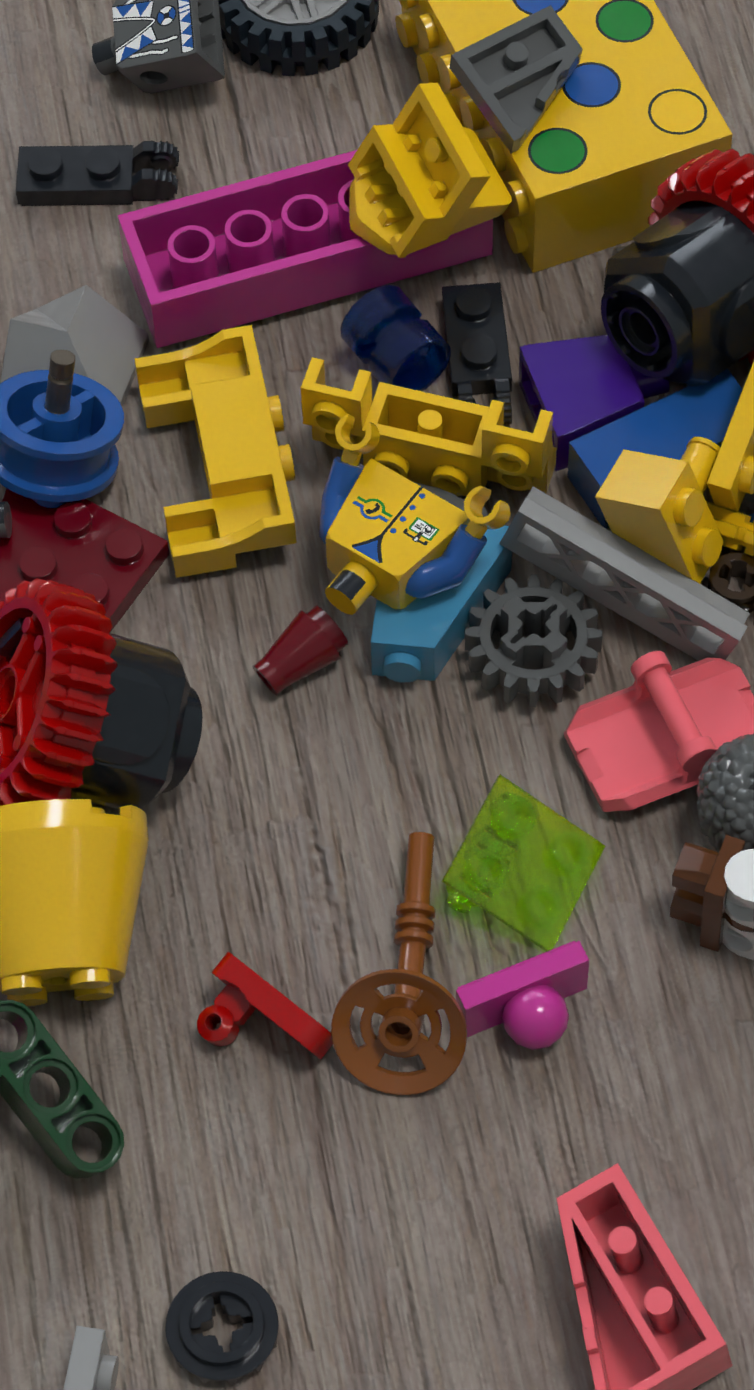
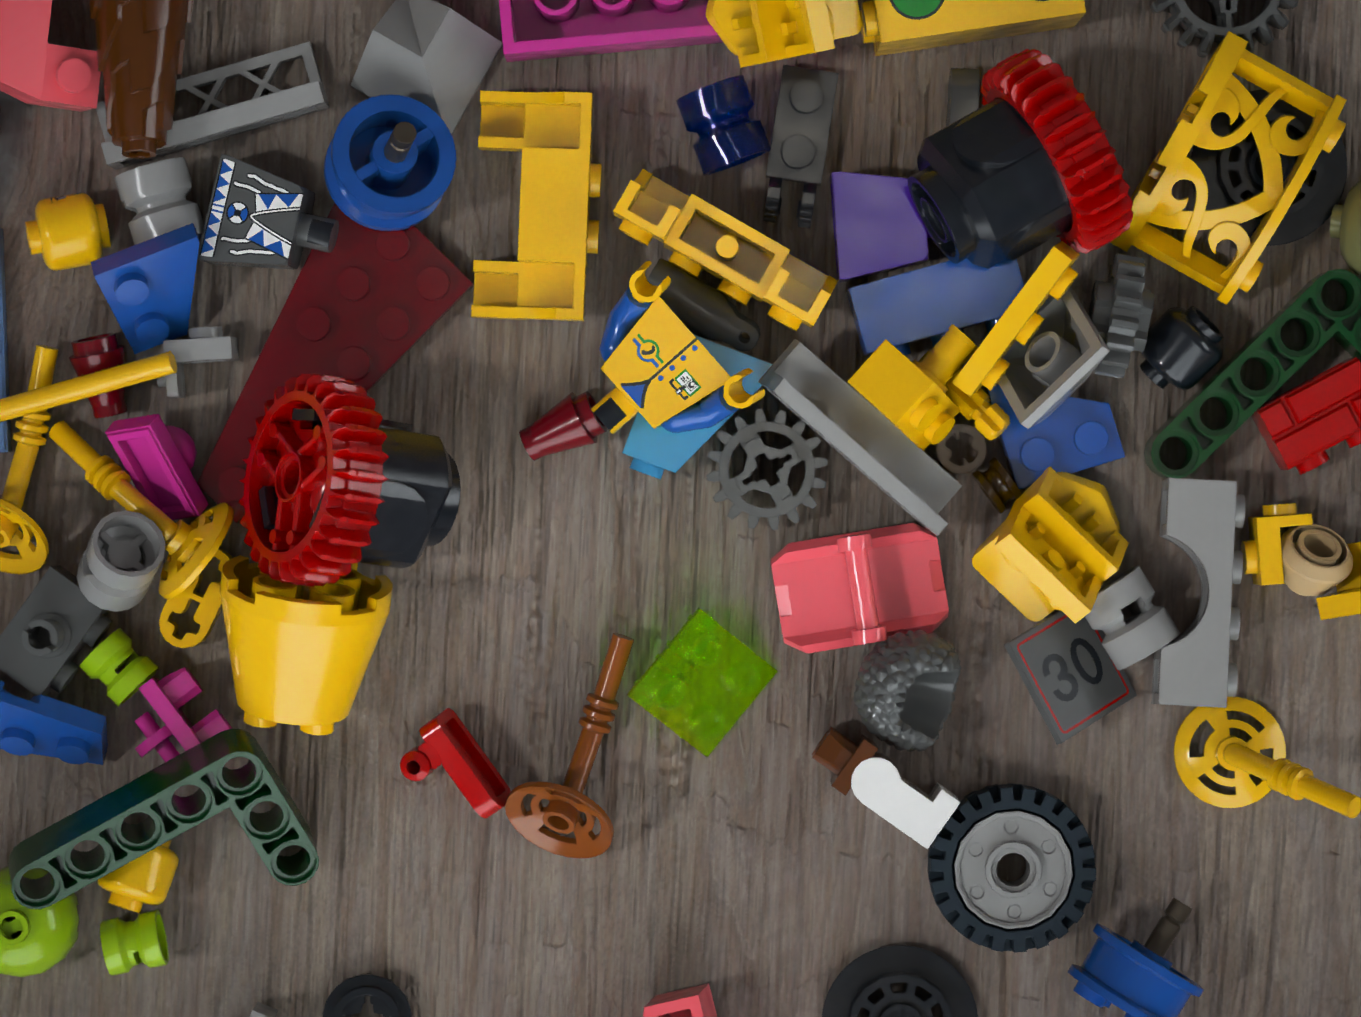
camera: 15 degrees right, 30 degrees up
dark pink tile [456,941,589,1050] -> none

